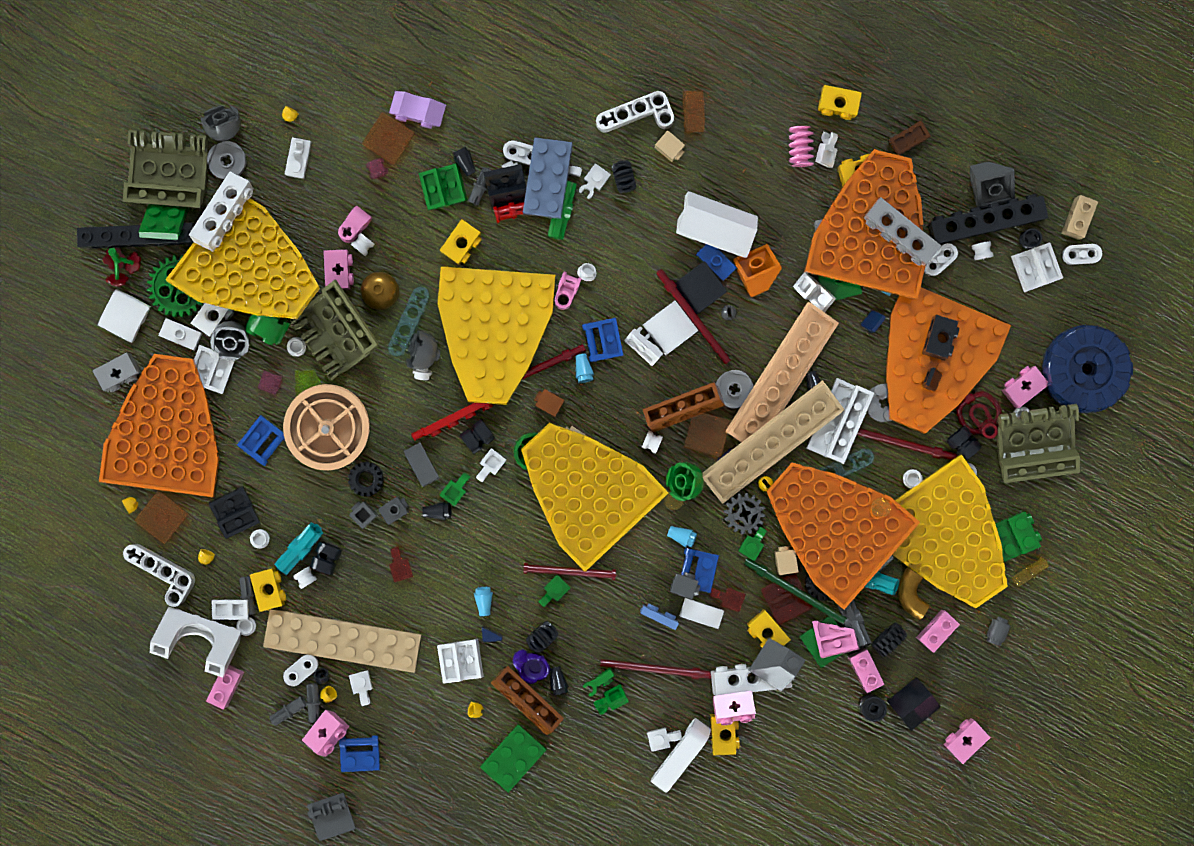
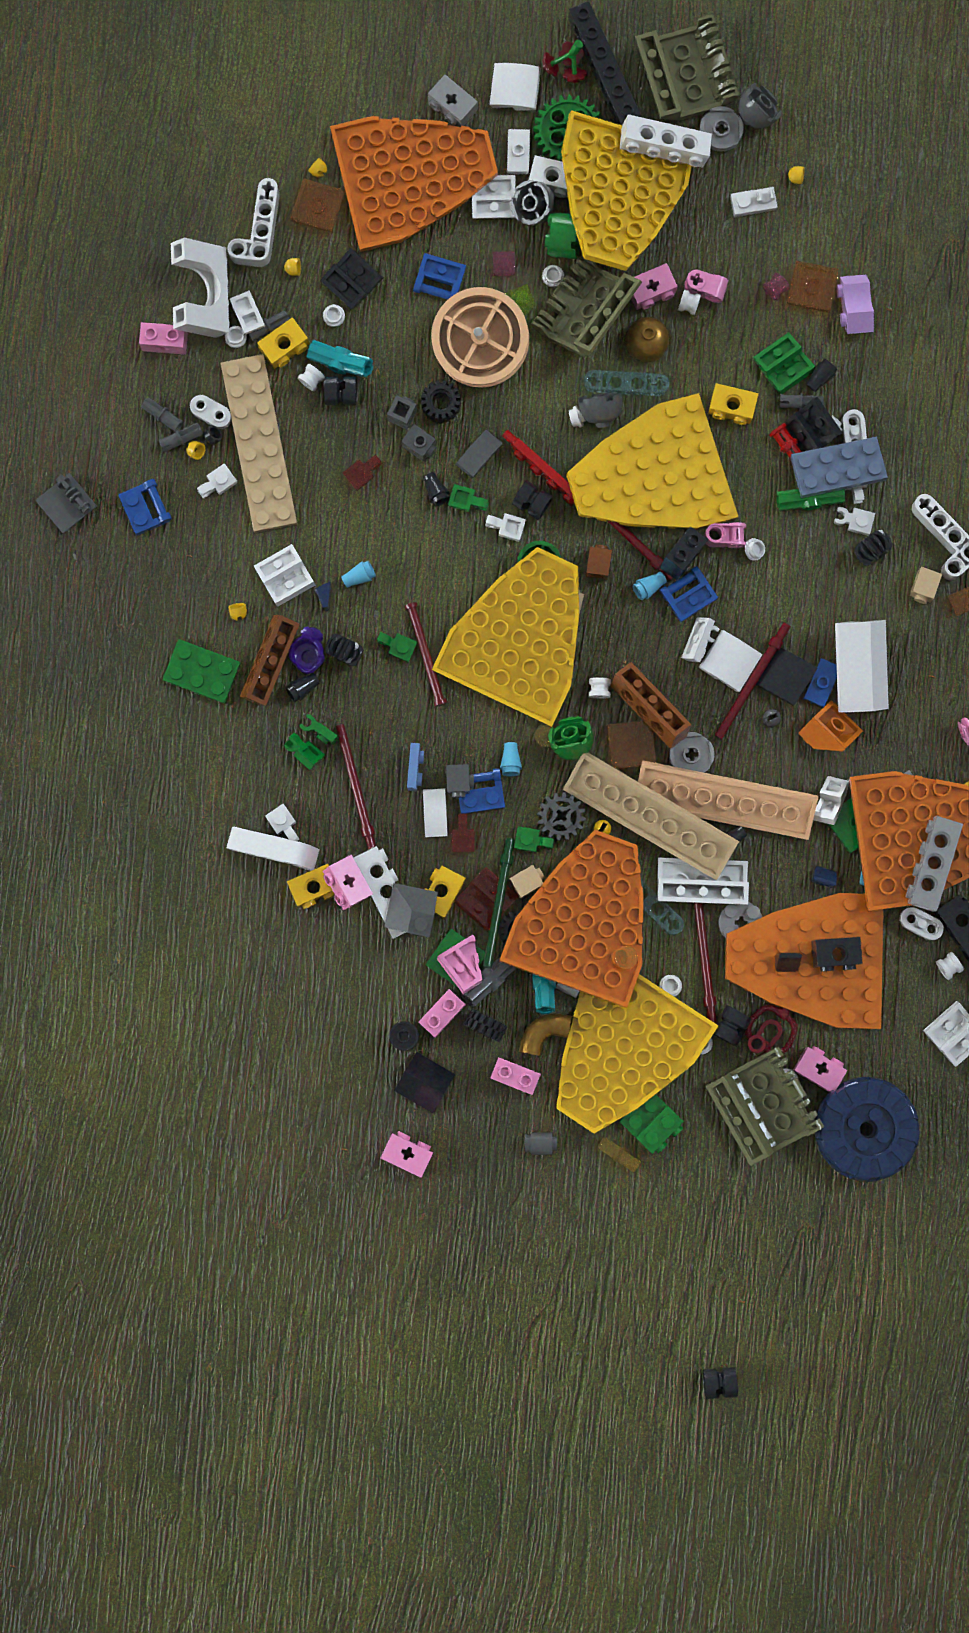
camera: 75 degrees right, 5 degrees down
green plate [139,204,189,240] -> none
bright pink brick [302,710,349,757] -> none
none -> black brick [660,526,708,581]

